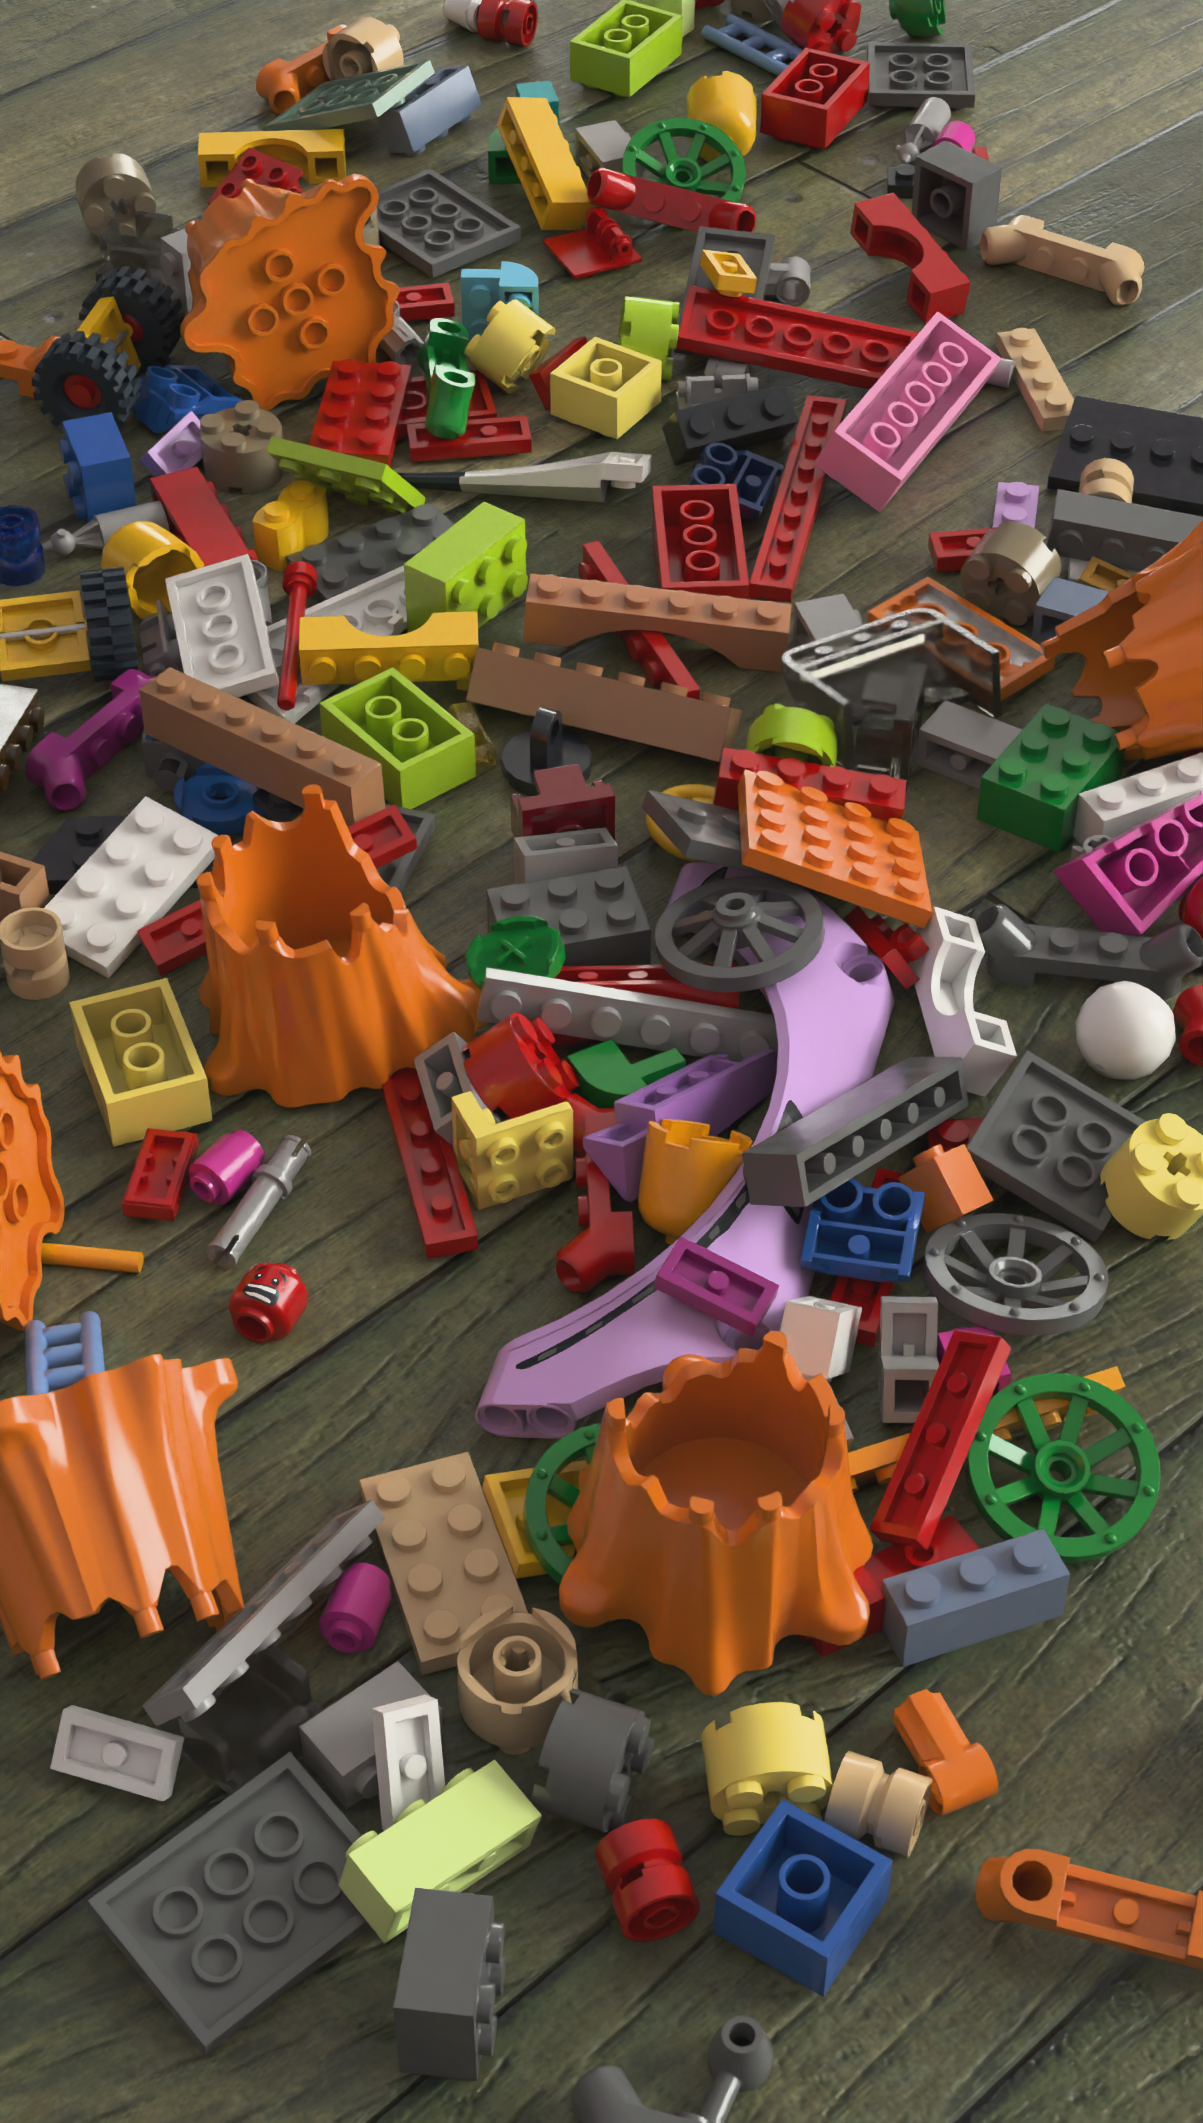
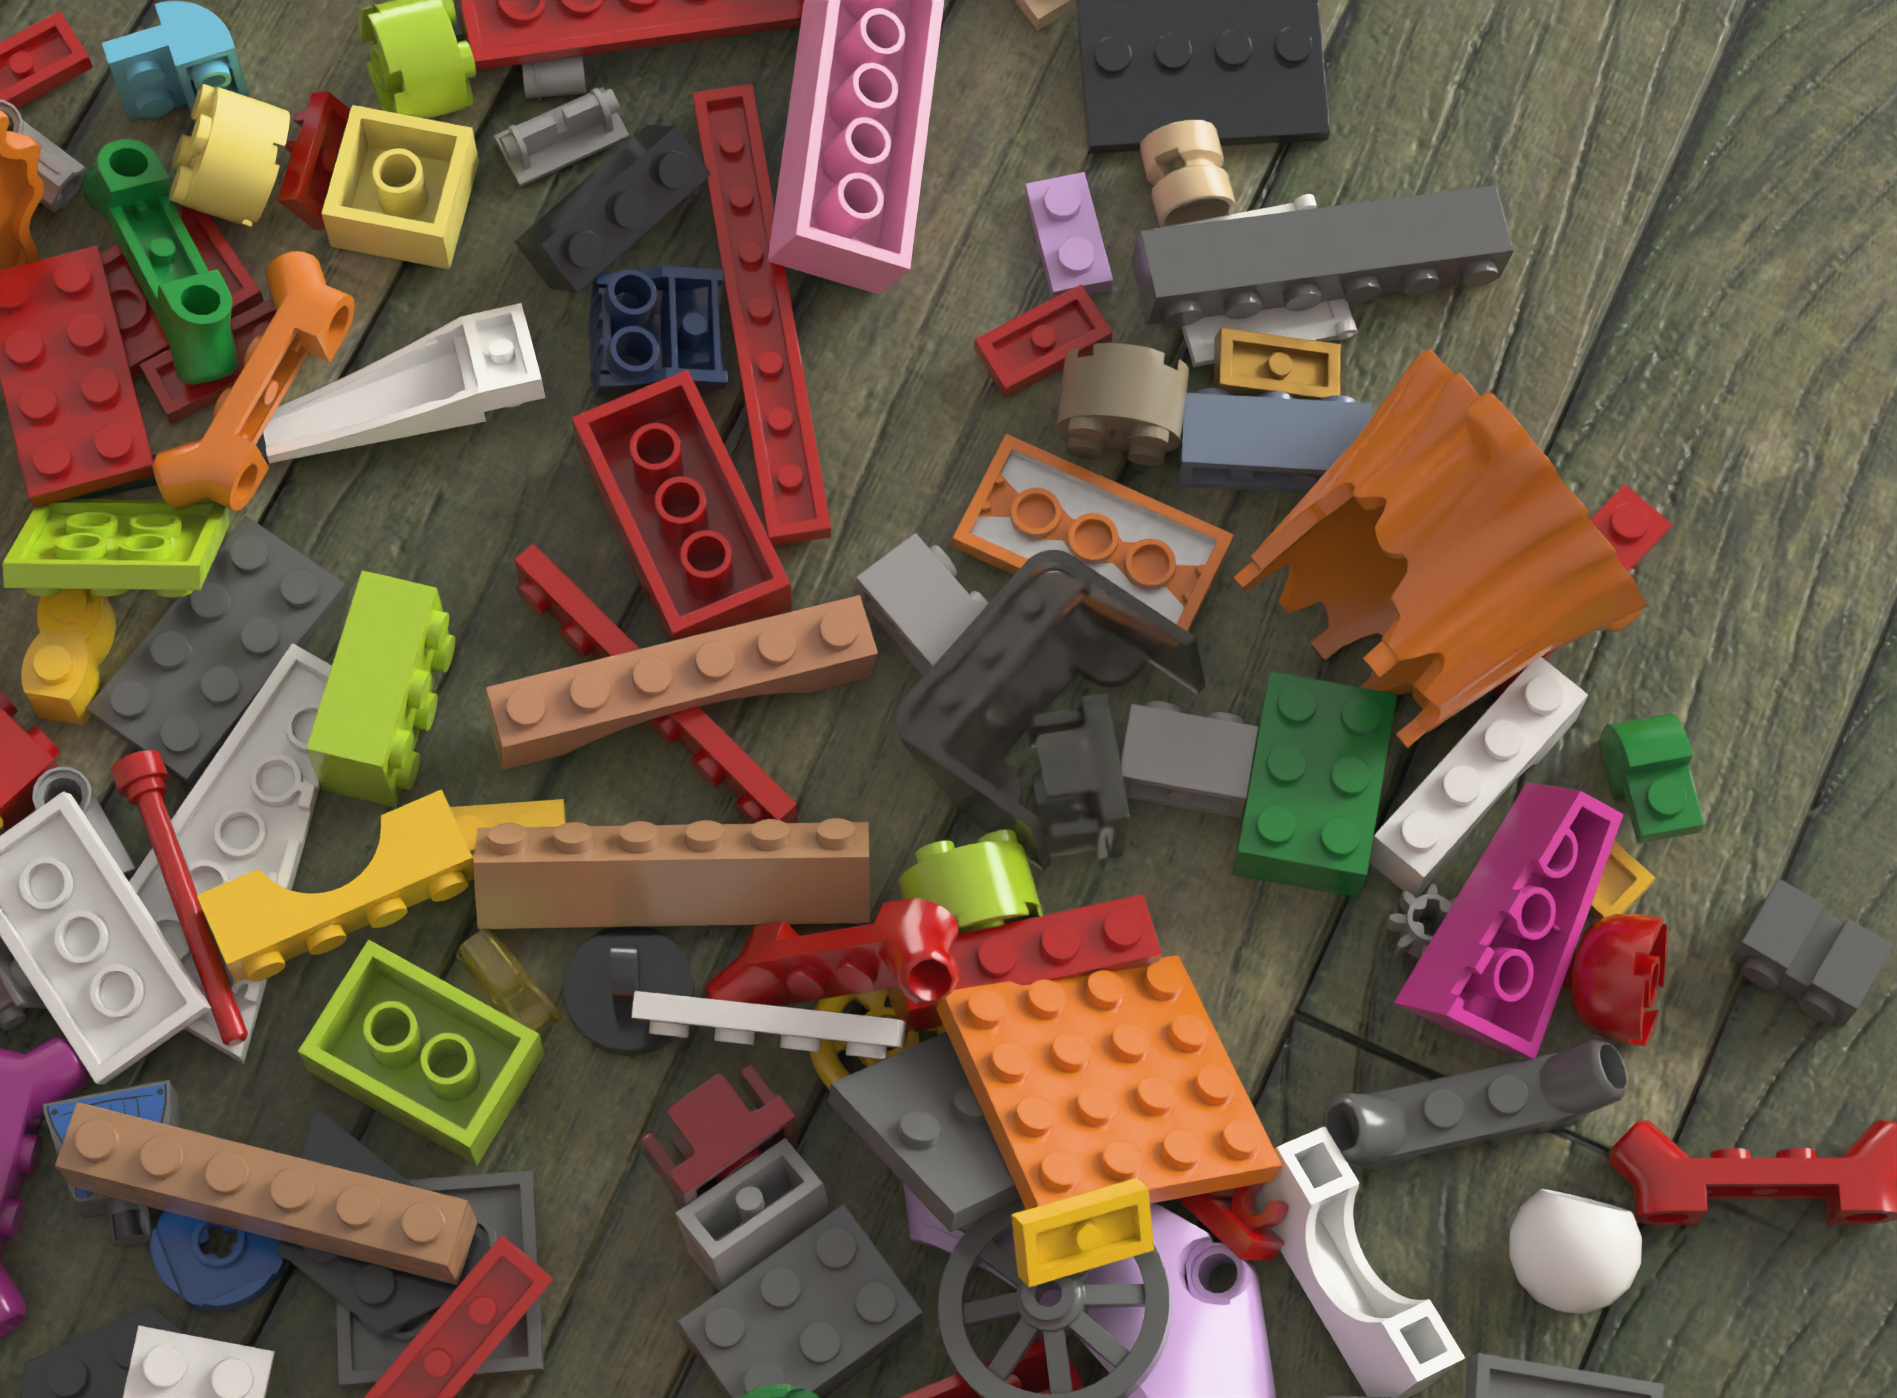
camera: 25 degrees left, 25 degrees up
none -> orange plate [152,251,355,511]
none -> white plate [631,991,906,1059]
none -> red plate [706,898,959,1007]
none -> yellow plate [1011,1178,1154,1287]

